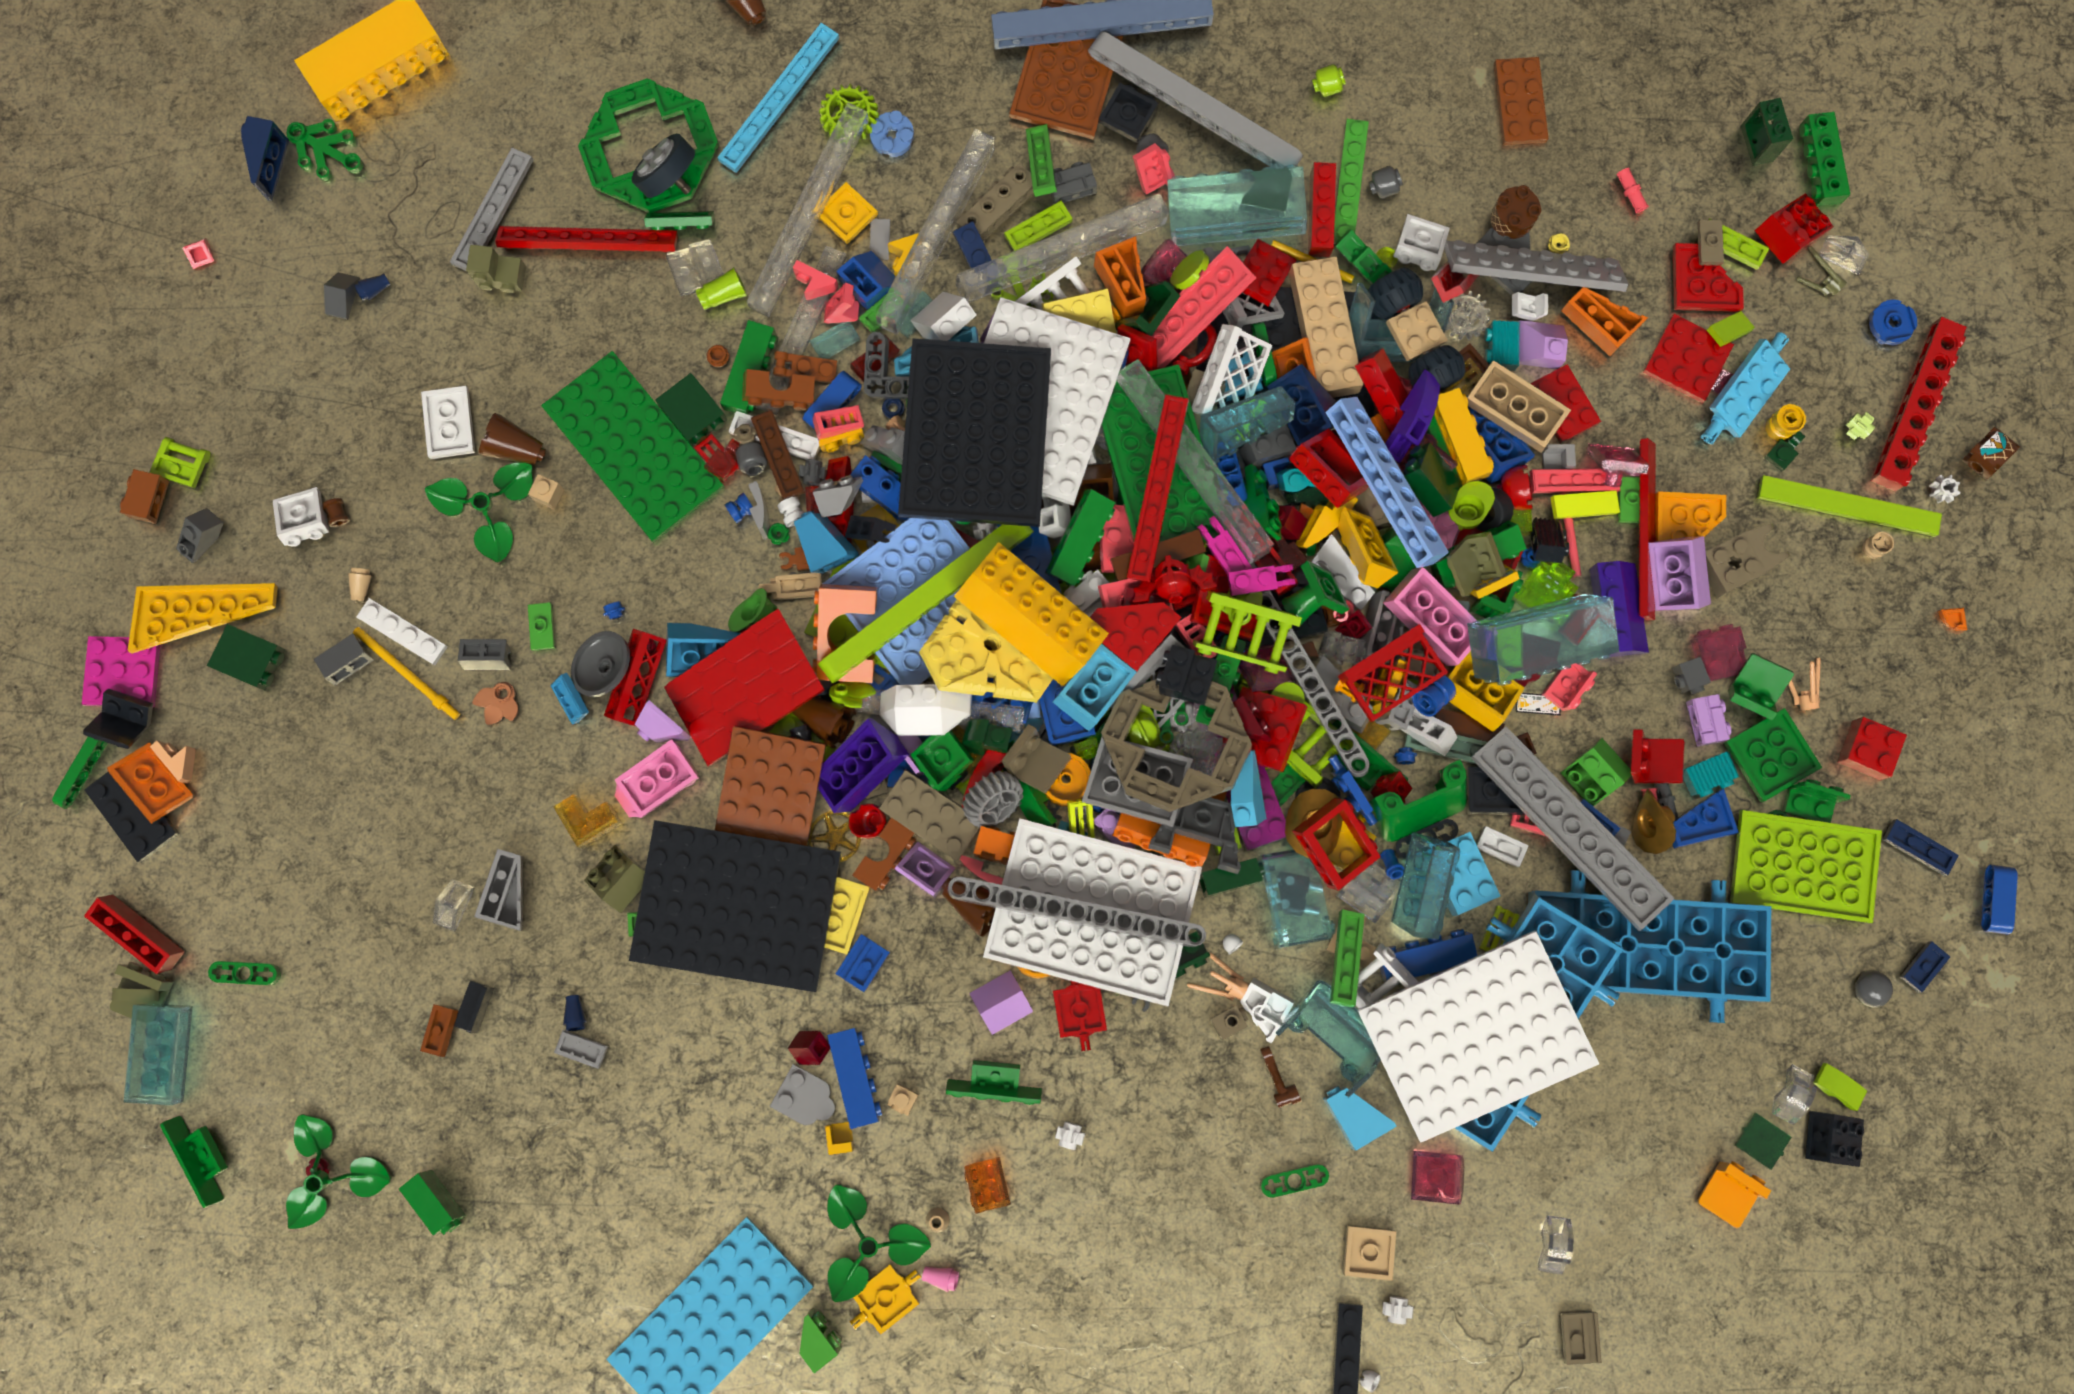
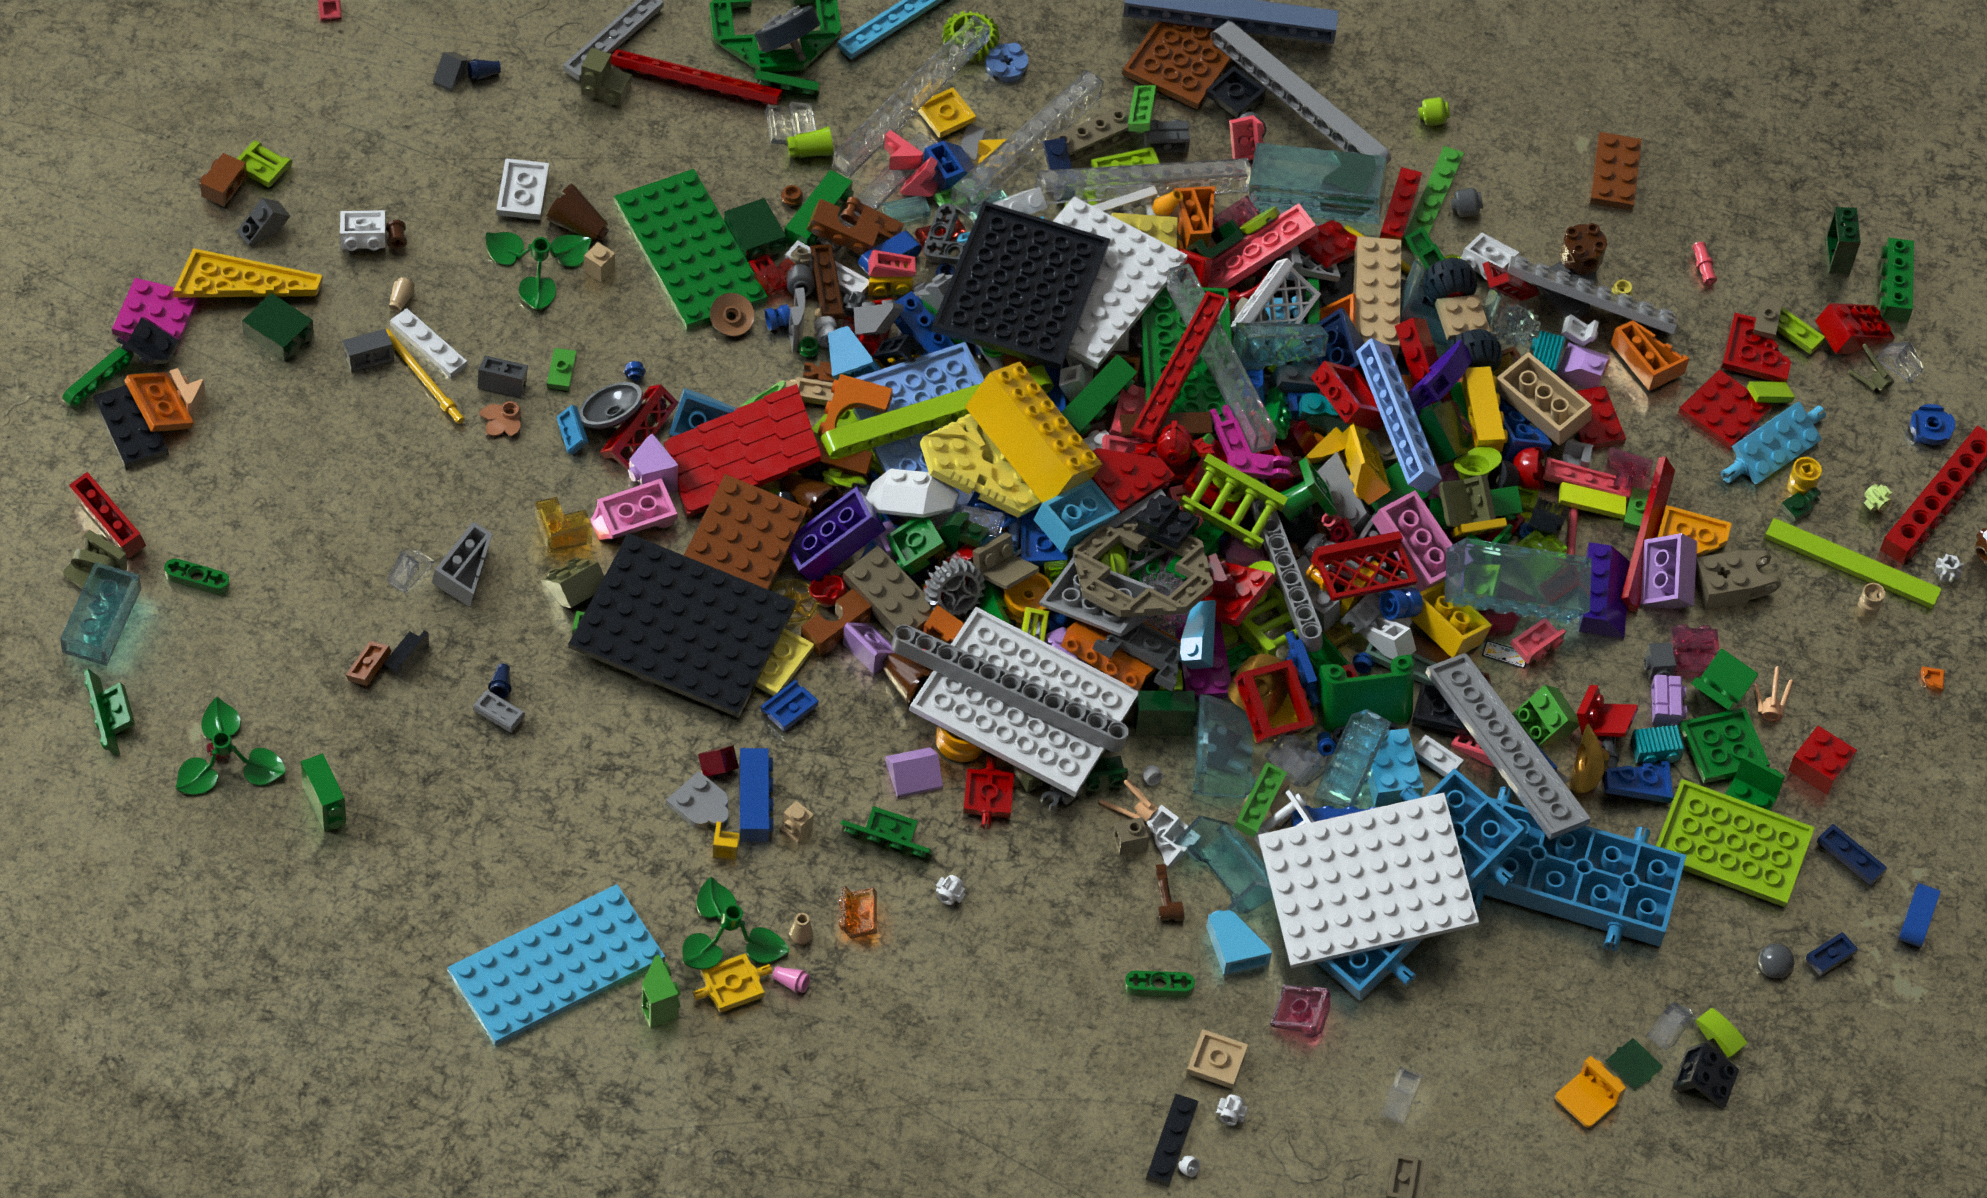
camera: 10 degrees right, 25 degrees down
none -> medium nougat dish [710,293,754,336]
none -> light orange cone [1152,189,1183,216]

